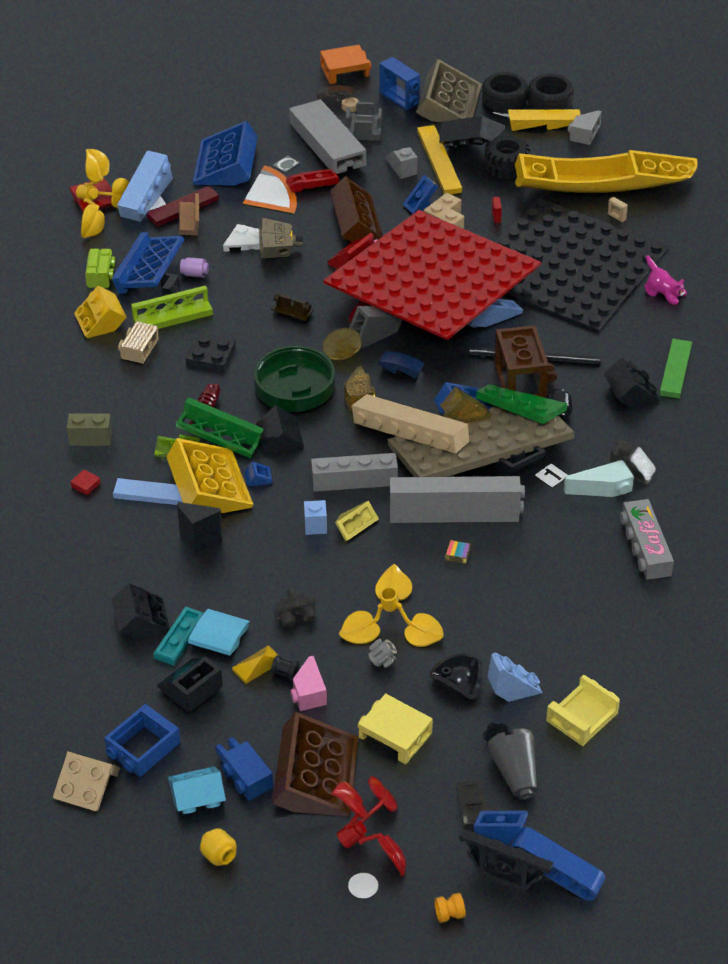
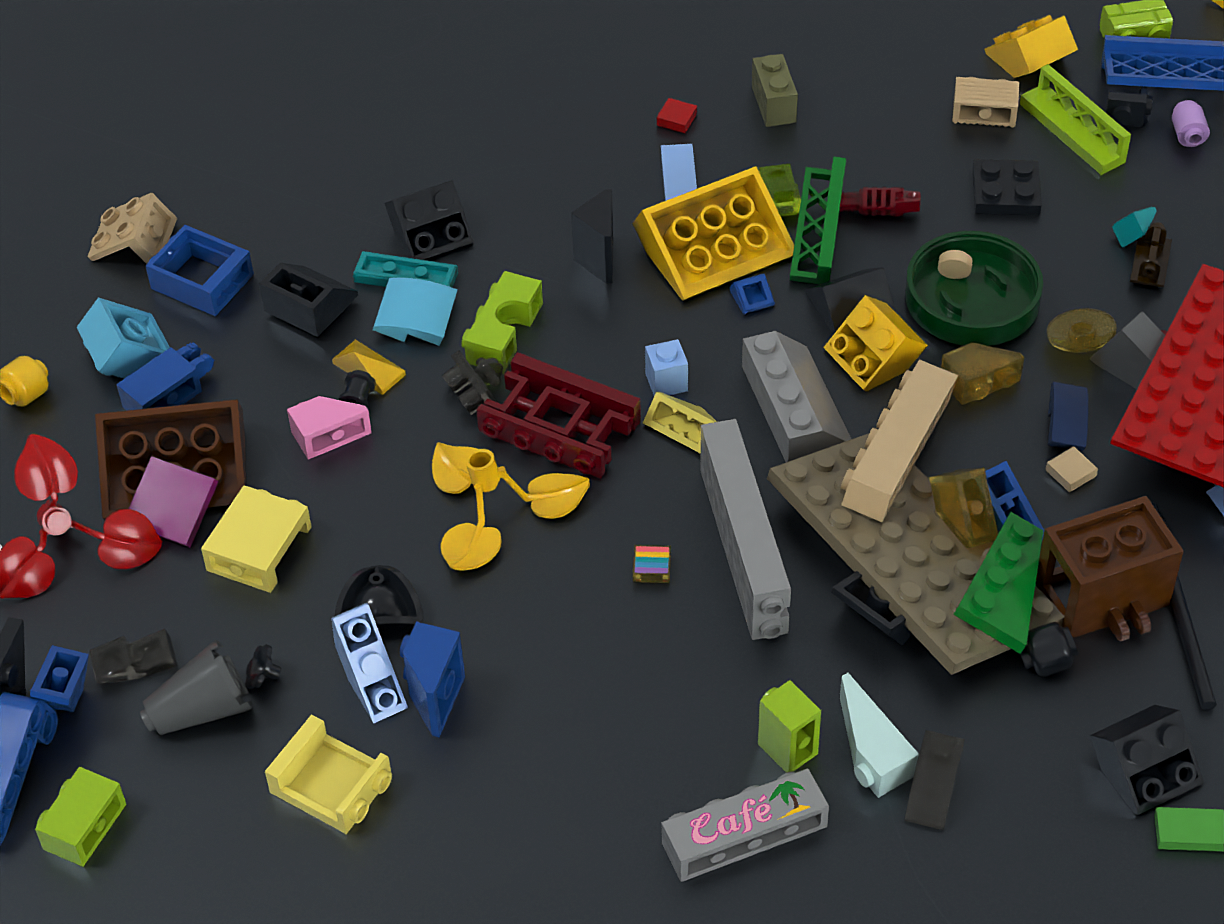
camera: 80 degrees right, 5 degrees up
light grey gear [368,638,397,668] -> none
white sticker [535,464,568,487] -> none
none -> lime brick [35,766,127,867]
none -> magenta tile [129,456,218,548]
none -> blue slope [400,622,465,738]
none -> lime arch [462,271,543,374]
none -> dark red fence [477,352,641,478]
none -> lime brick [758,680,821,773]
none -> yellow slope [823,295,928,391]
none -> tan tile [938,250,973,279]
none -> tan tile [1046,447,1098,493]
none -> teal slope [1112,206,1157,247]

